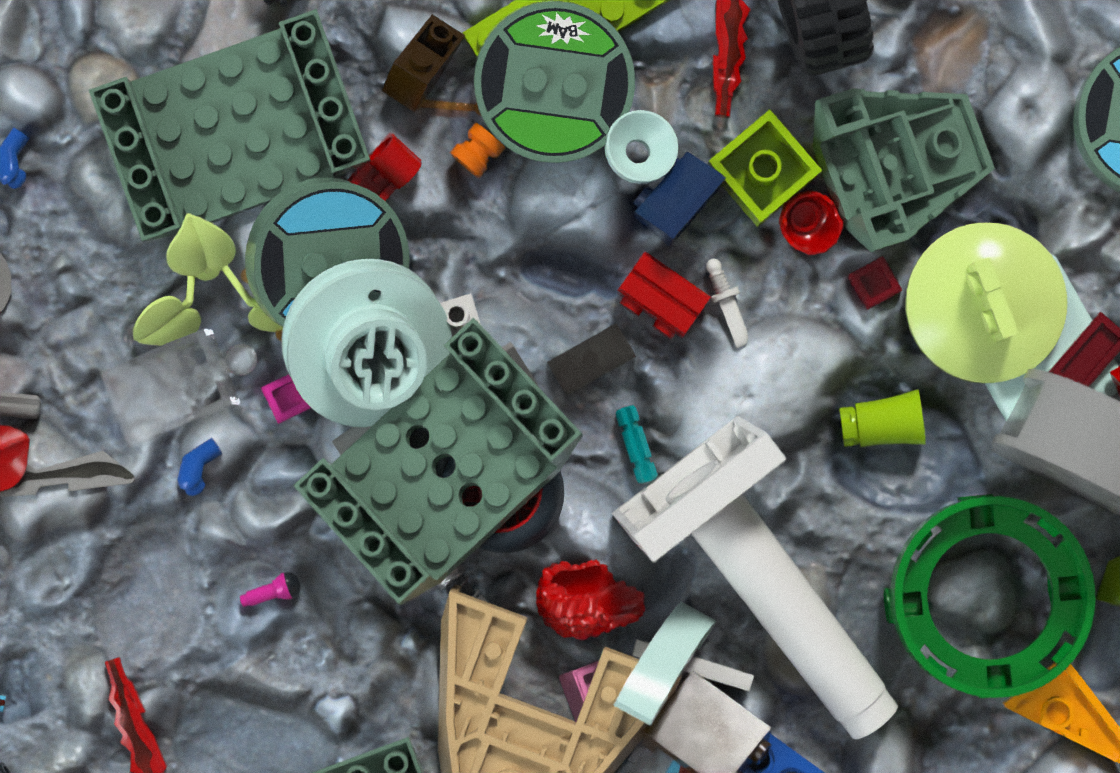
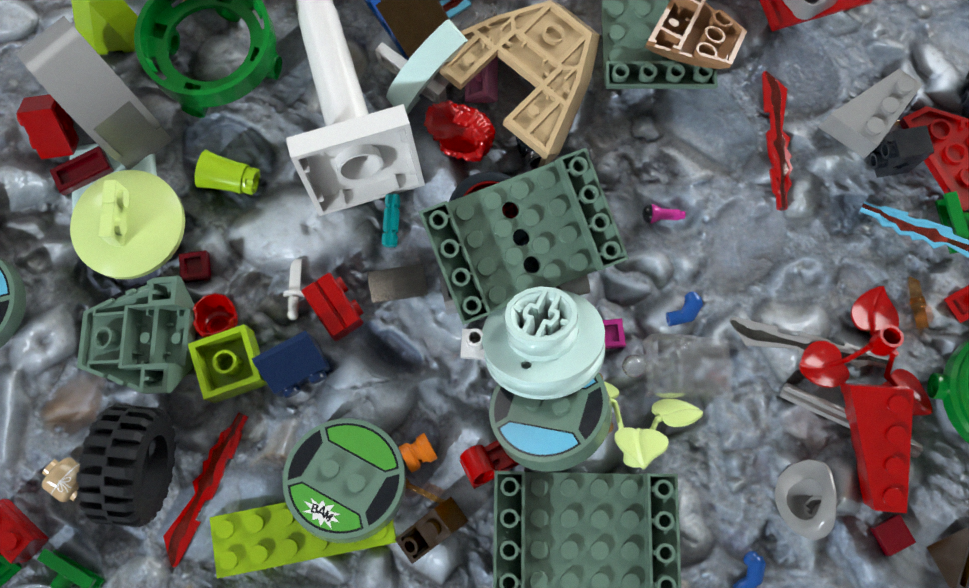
camera: 155 degrees left, 10 degrees down
light aqua piece [605,110,678,184] -> none

